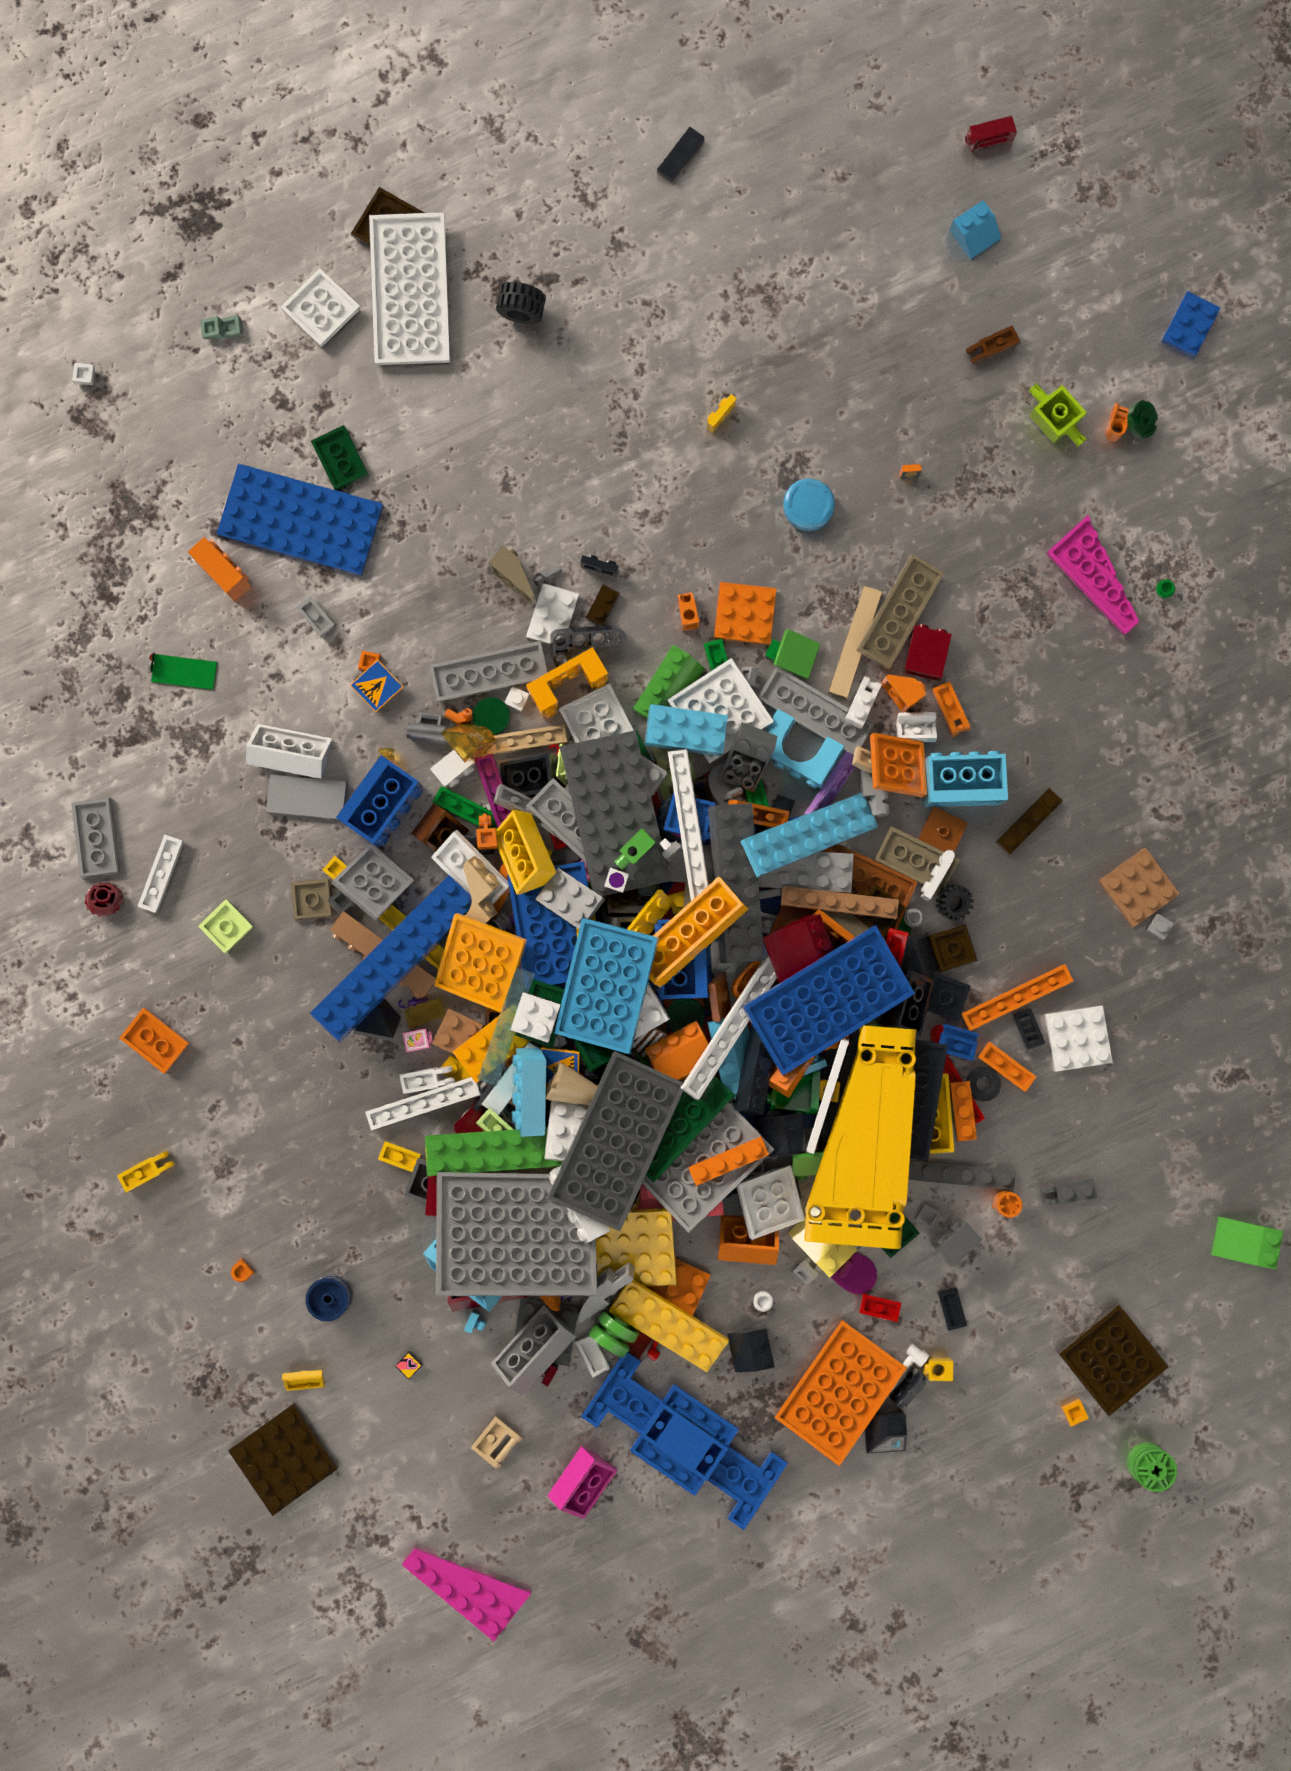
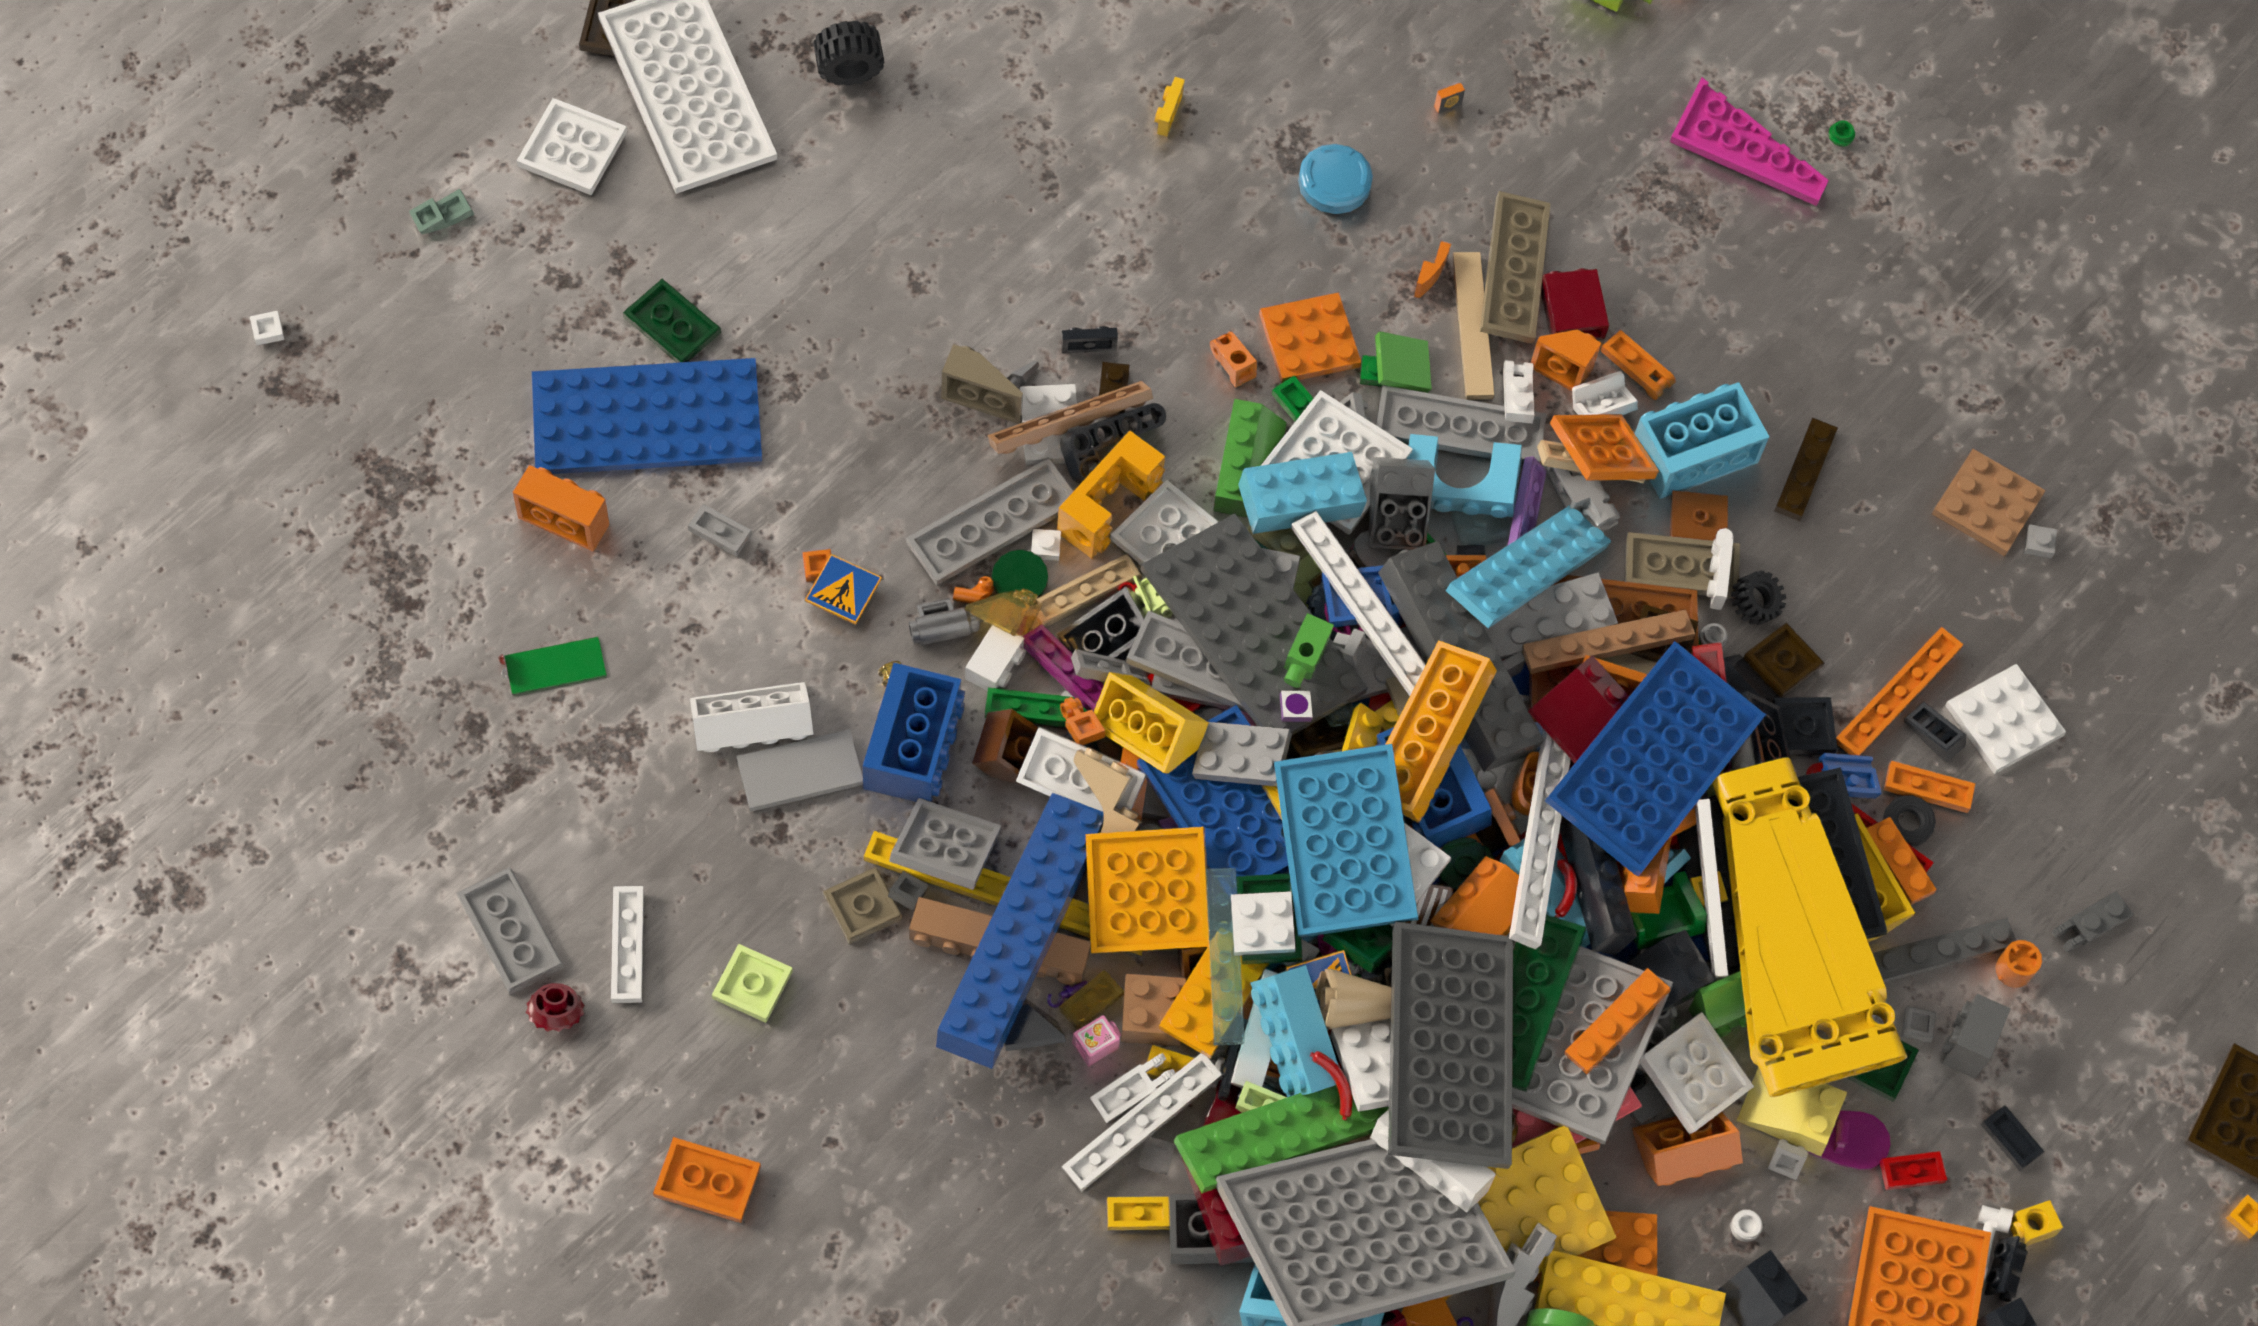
camera: 25 degrees left, 20 degrees down
none -> medium nougat plate [987,381,1153,454]
none -> red piece [1310,1051,1352,1120]
none -> orange slope [1414,241,1451,298]
none -> red piece [1555,859,1577,918]

